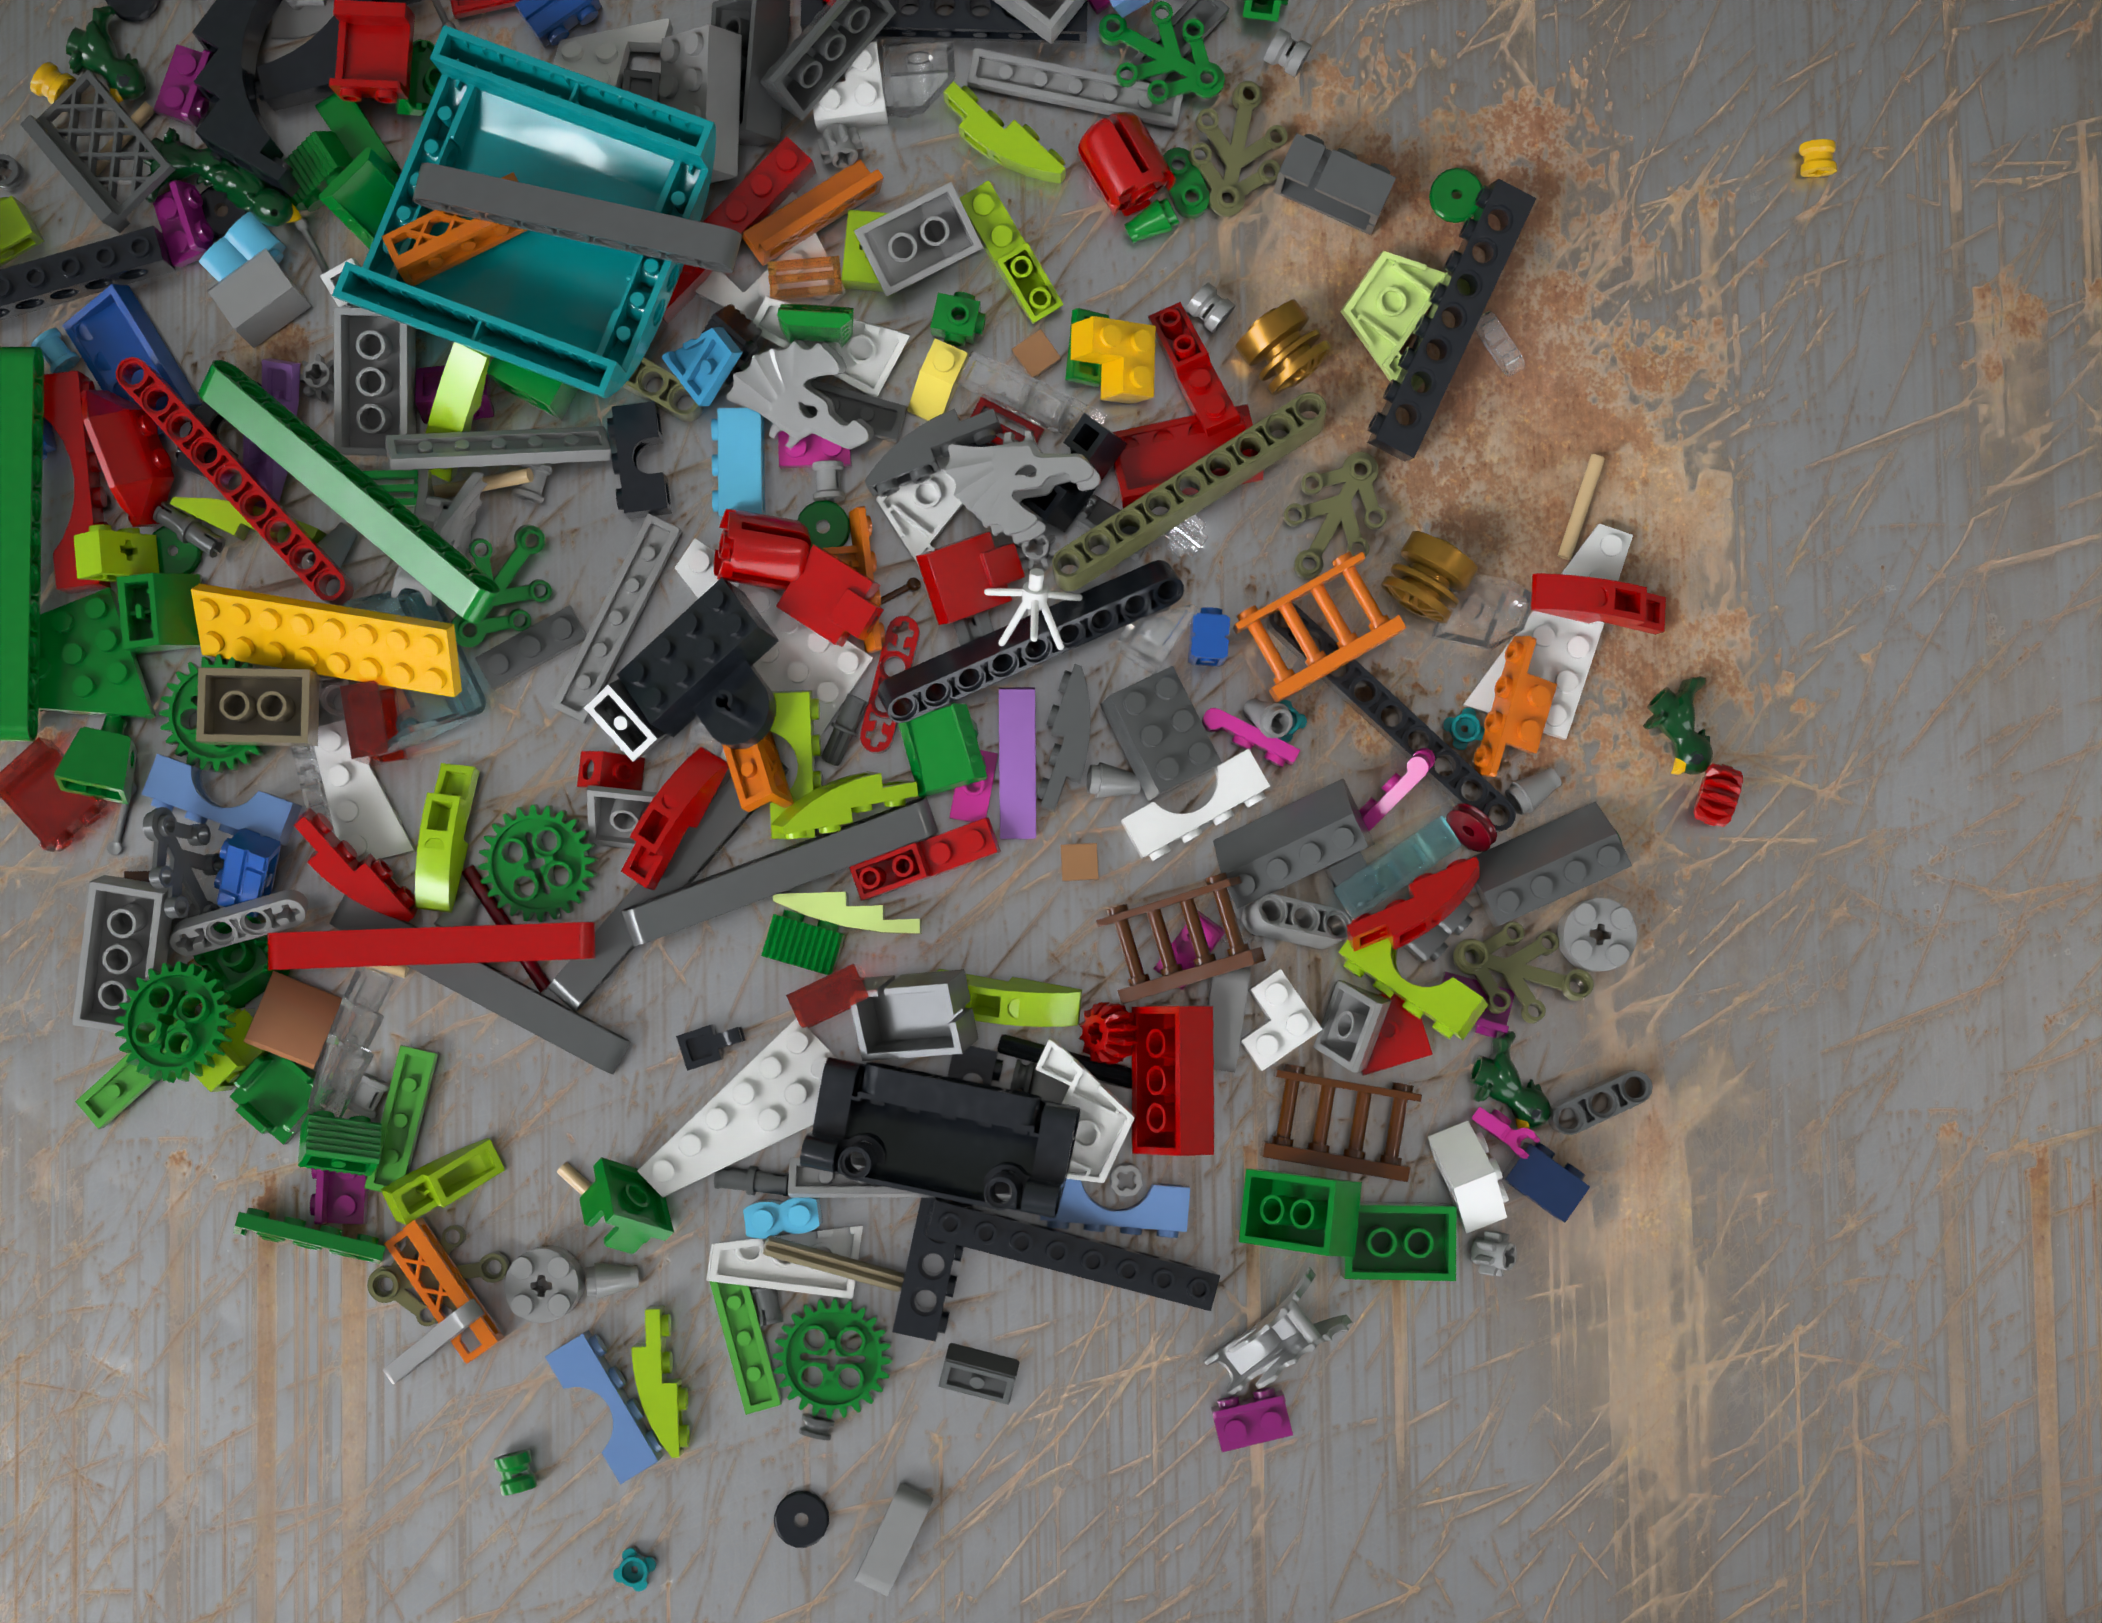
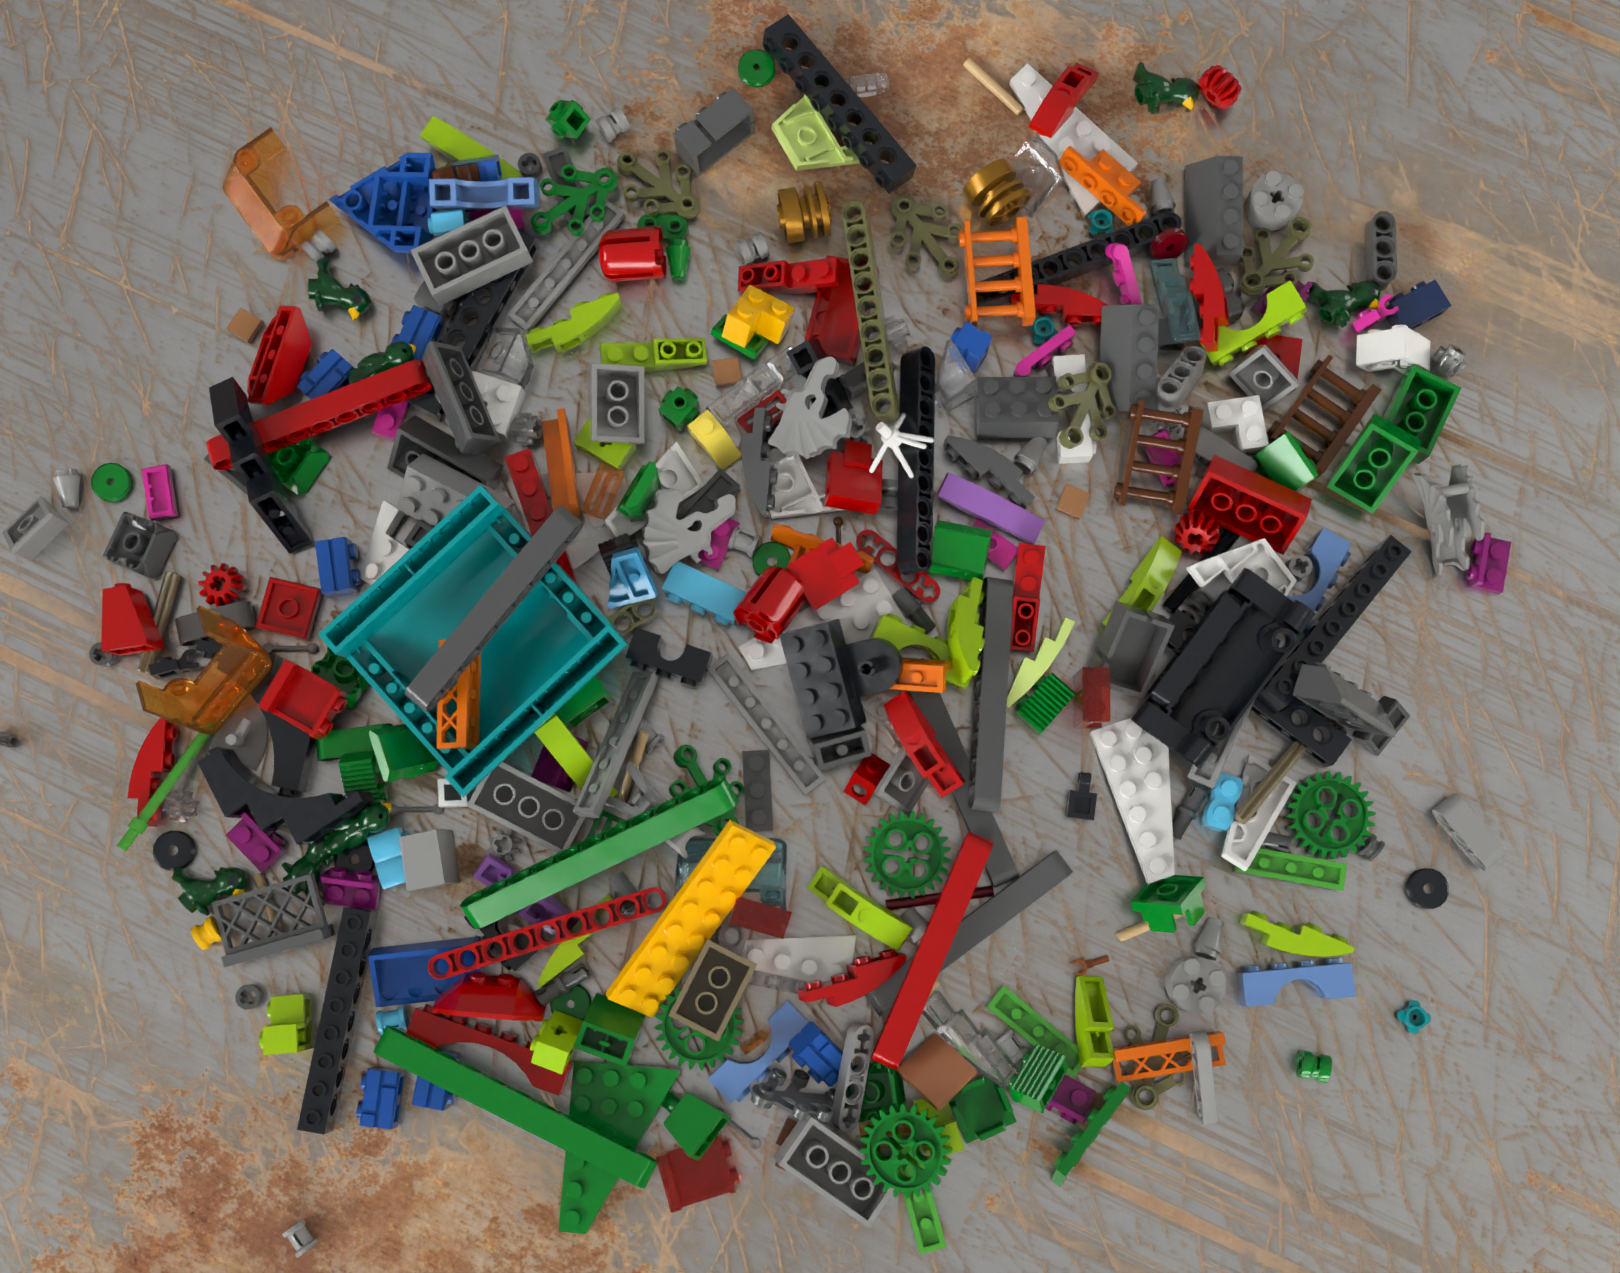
camera: 65 degrees left, 5 degrees down
light grey cone [1243,698,1293,738] -> none
none -> clear orange tile [740,1026,769,1054]
none -> red slope [1009,284,1109,327]
none -> olive plant [1048,362,1116,449]
none -> dark orange hand [1072,955,1109,976]
none -> green slope [1252,431,1319,492]
none -> dark grey slope [1292,662,1397,738]

